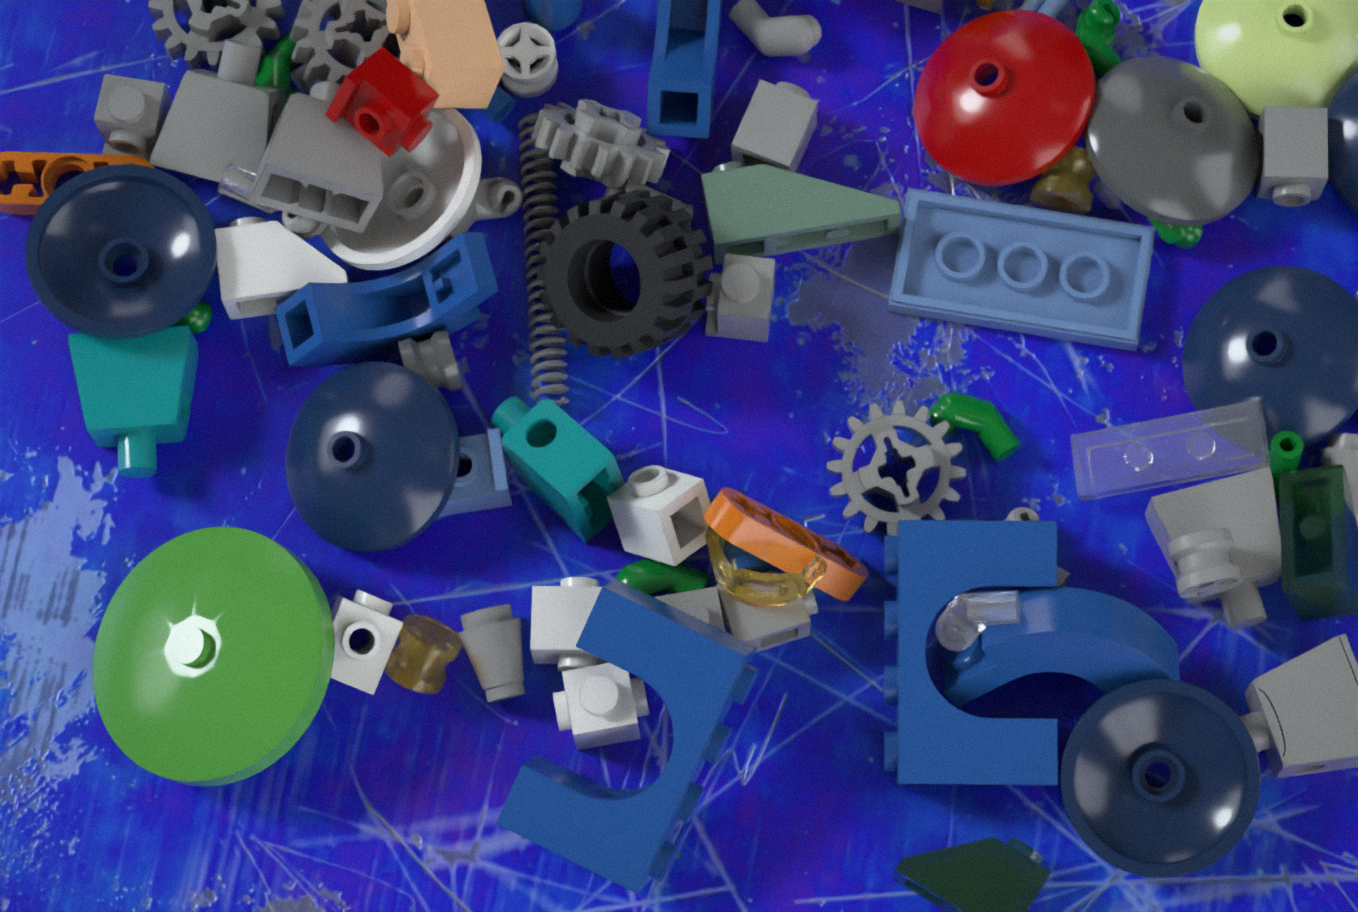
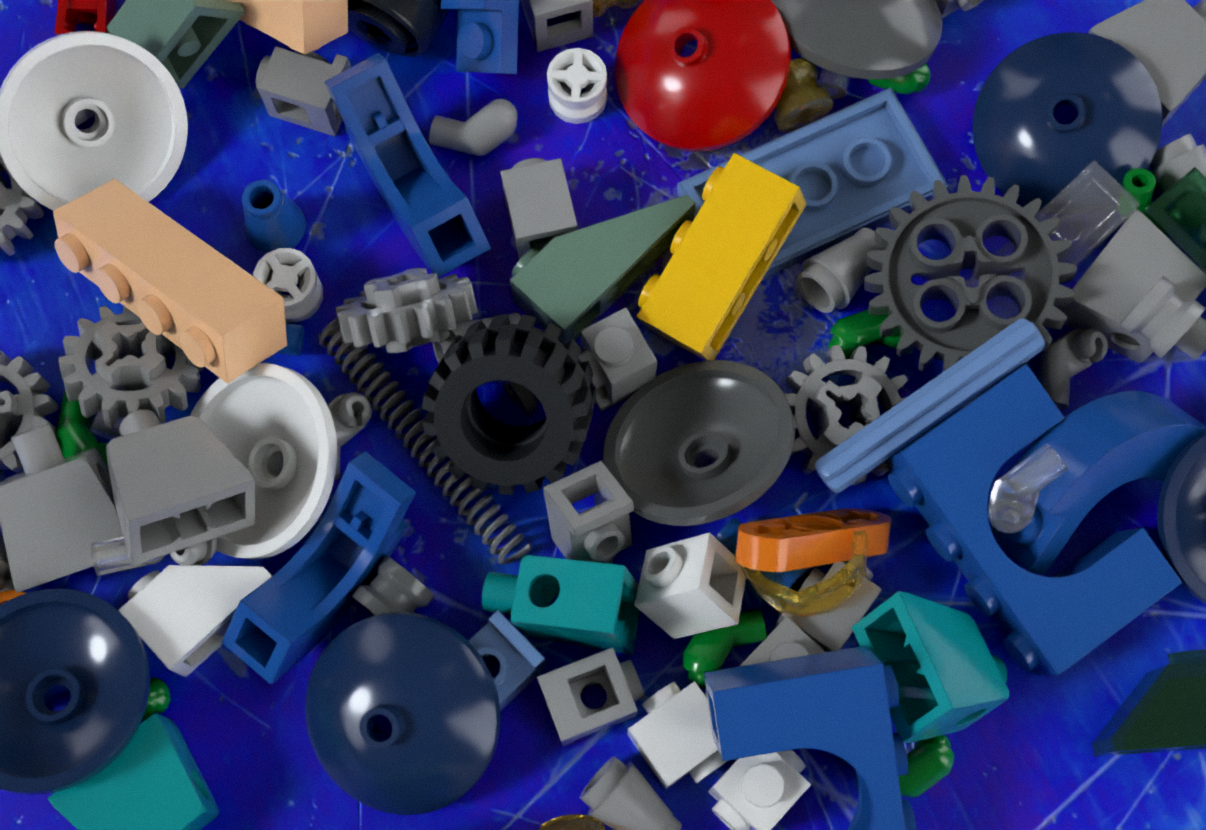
camera: 40 degrees left, 0 degrees up
red brick [325,46,440,158] -> none
none -> light grey brick [537,647,645,747]
none -> light grey brick [543,461,634,564]
none -> white wheel [547,48,607,124]
none -> dark grey dish [603,360,795,526]
none -> yellow brick [636,153,807,361]
none -> light grey cone [797,228,884,313]
none -> medium blue axle [815,318,1045,493]
none -> teal torso [851,591,1009,743]
none -> green arm [857,735,954,798]
none -> dark grey gear [864,175,1077,372]
none -> light grey arm [1038,328,1108,410]

